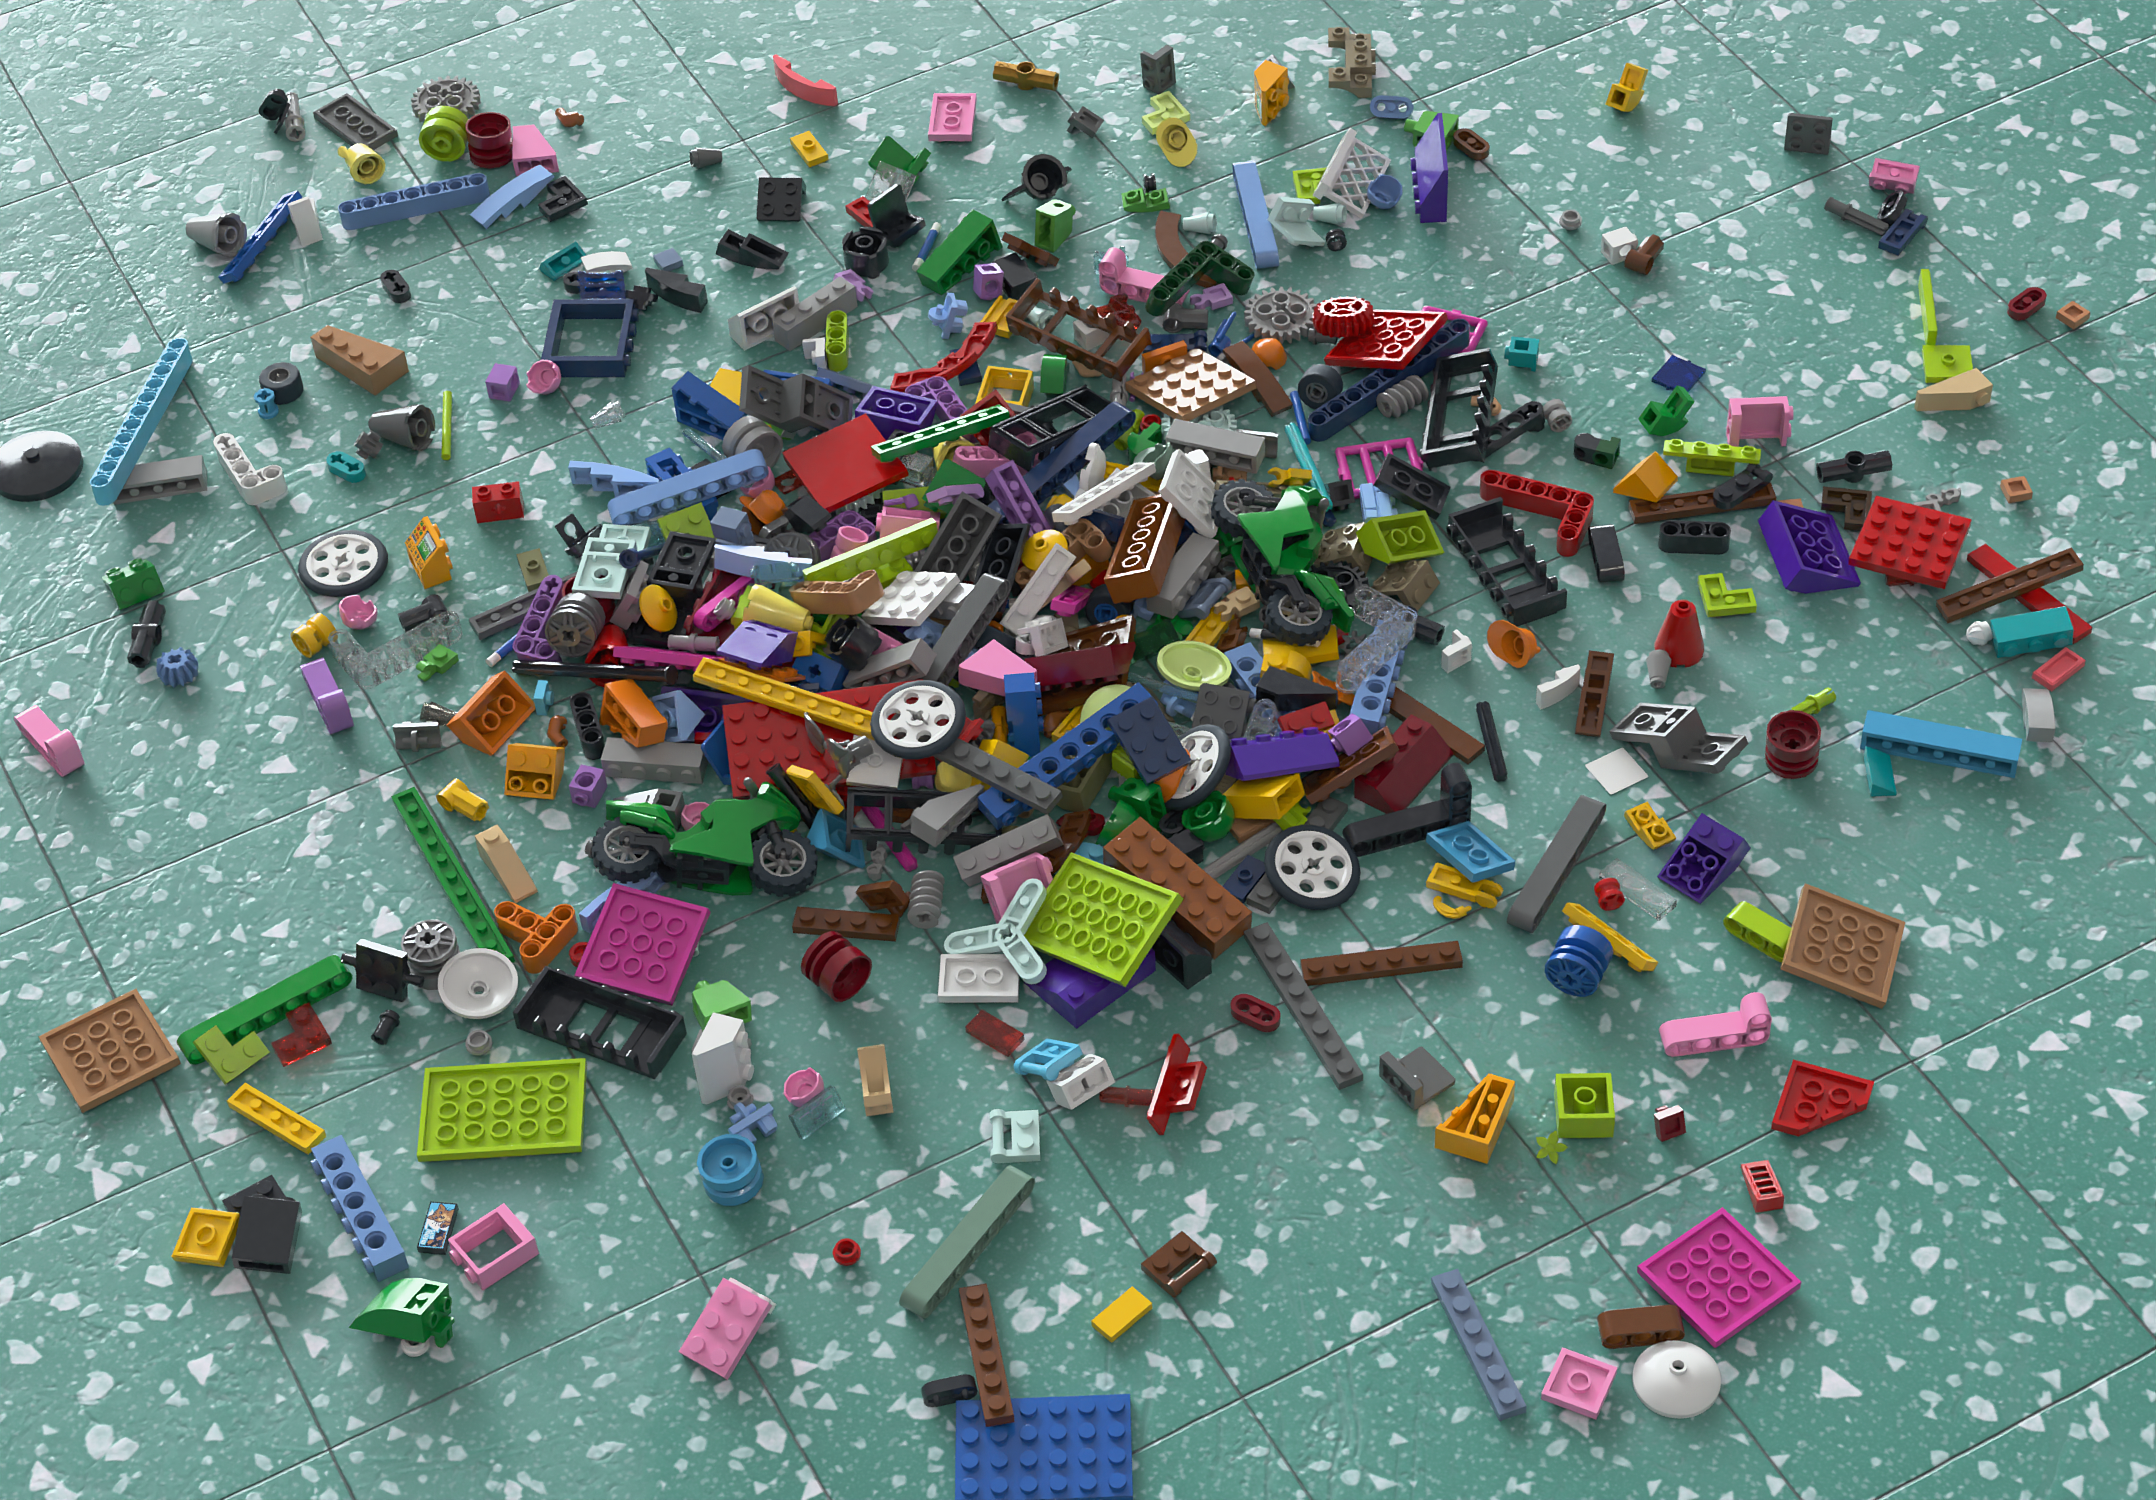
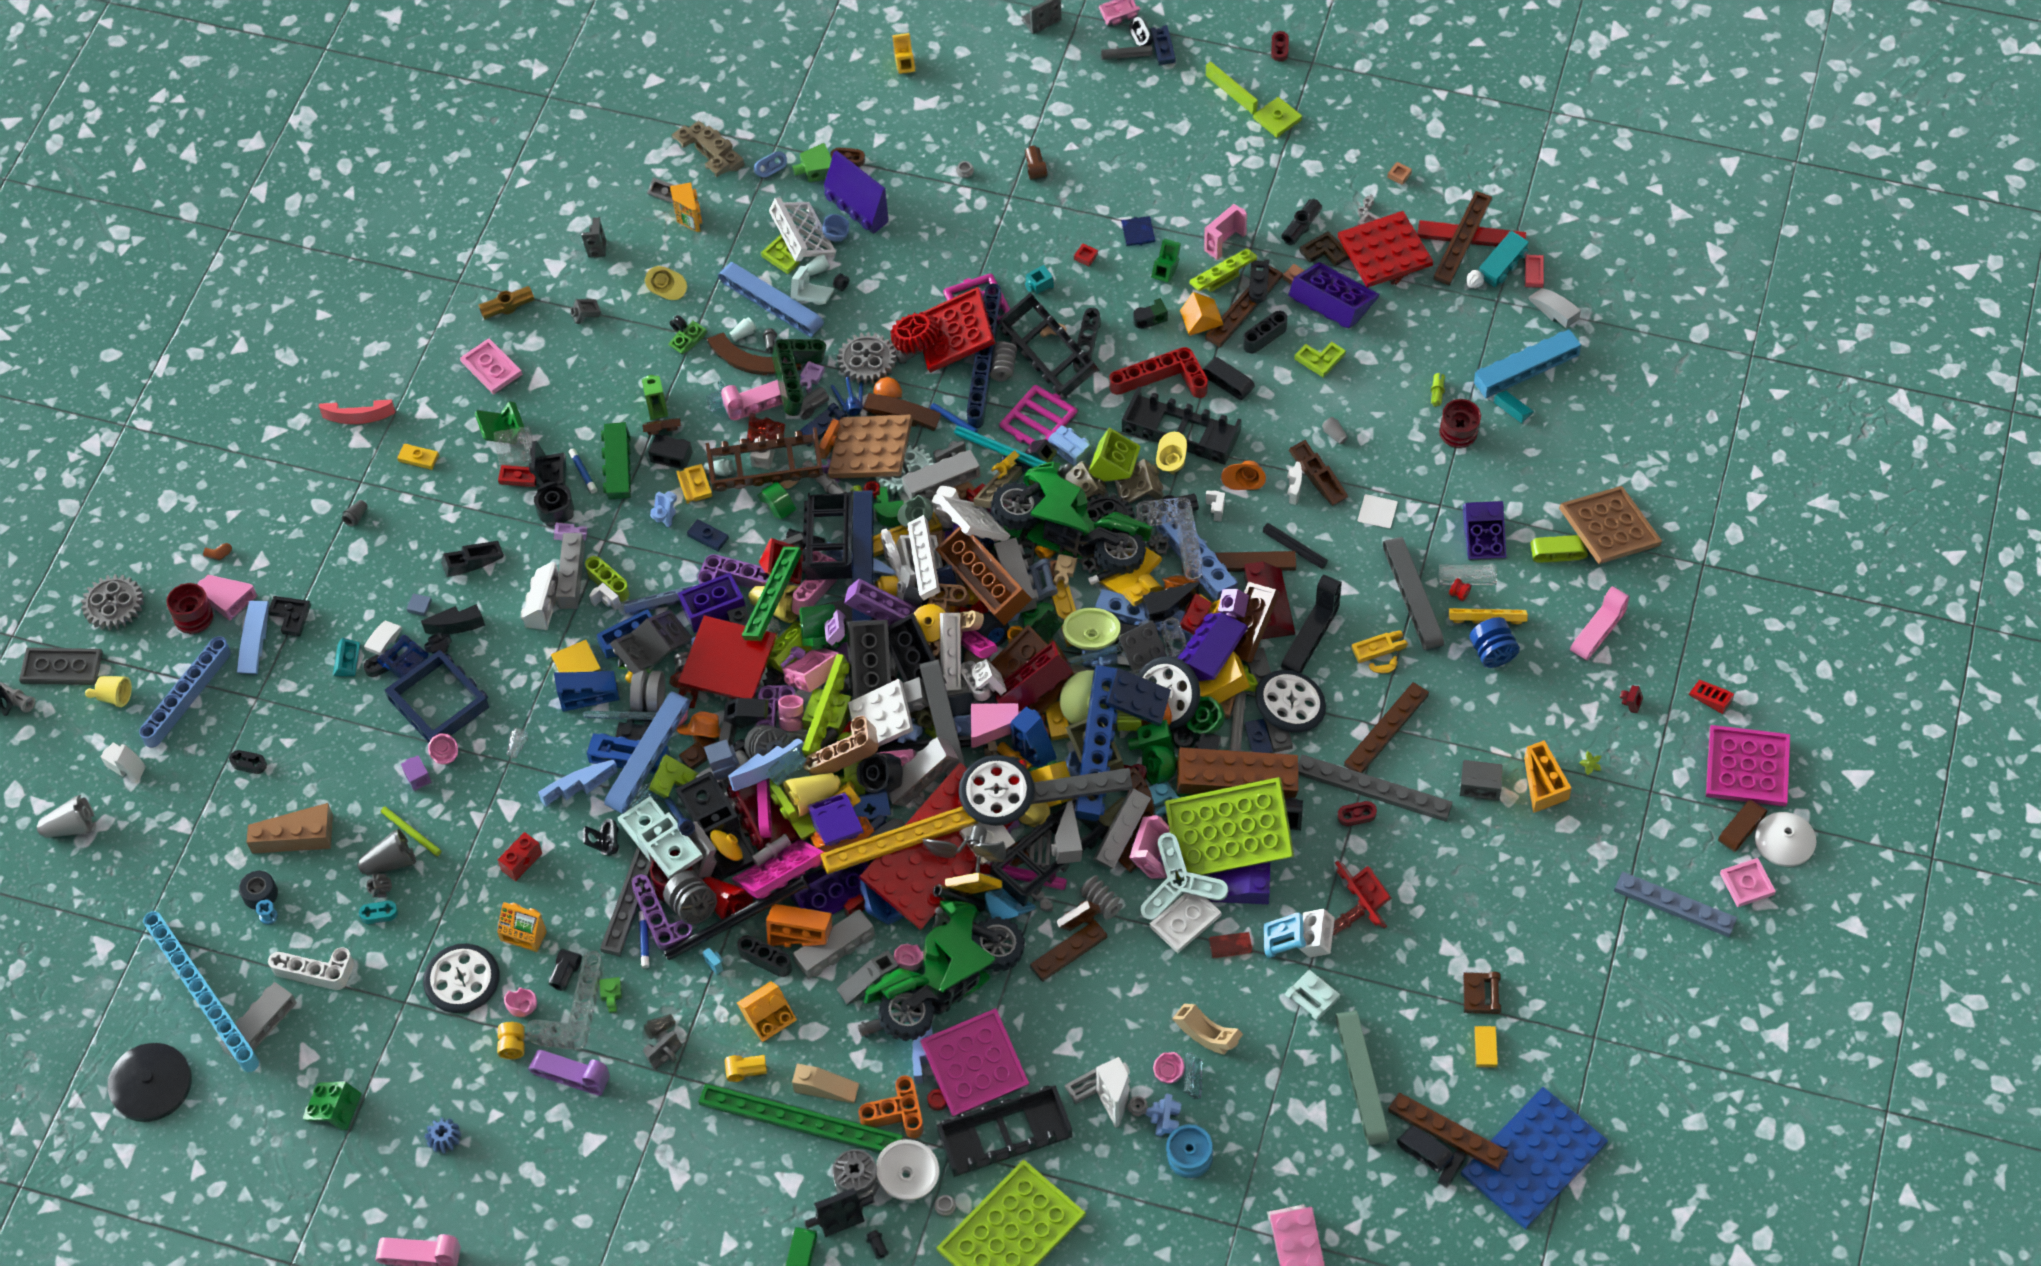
camera: 45 degrees left, 10 degrees up
black piece [127,601,166,668] -> none
blue plate [218,190,303,284] -> none
lime wheel [419,106,469,162] -> none
orange slope [446,670,536,756] -> none
olive plate [516,548,549,592] -> none
dark orange arm [547,715,568,748] -> none
medium lavender brick [569,764,607,808] -> none
light blue slope [652,690,705,743] -> none
torso [692,980,752,1031] -> none
light grey plate [713,597,736,621] -> none
black bracket [756,177,806,222] -> none
dark red wheel [801,931,872,1002] -> none
red plate [833,1238,861,1266] -> none
red tile [890,322,998,393] -> none
medium lavender brick [973,263,1004,300] -> none
yellow window [975,366,1034,407] -> none
black helmet [1001,154,1072,201] -> none
yellowish green plate [1142,91,1190,135] -> none
reddish brown plate [1216,618,1248,654] -> none
black wheel [1298,364,1343,409] -> none
black plate [1373,452,1451,520] -> none
dark azure plate [1426,821,1516,883] -> none
light grey wheel [1543,399,1572,432] -> none
lime brick [1554,1073,1615,1138] -> none
white brick [1601,227,1638,265] -> none
dark grey bracket [1609,703,1749,774] -> none
yellow slope [1624,801,1676,850] -> none
red cone [1654,600,1705,668] -> none
red plate [1771,1059,1875,1136] -> none
tan slope [1914,368,1993,411] -> none
nougat plate [2056,301,2090,329] -> none
none -> red plate [1074,243,1098,267]
none -> light yellow piece [1156,432,1187,475]
none -> black beam [1396,1126,1454,1173]

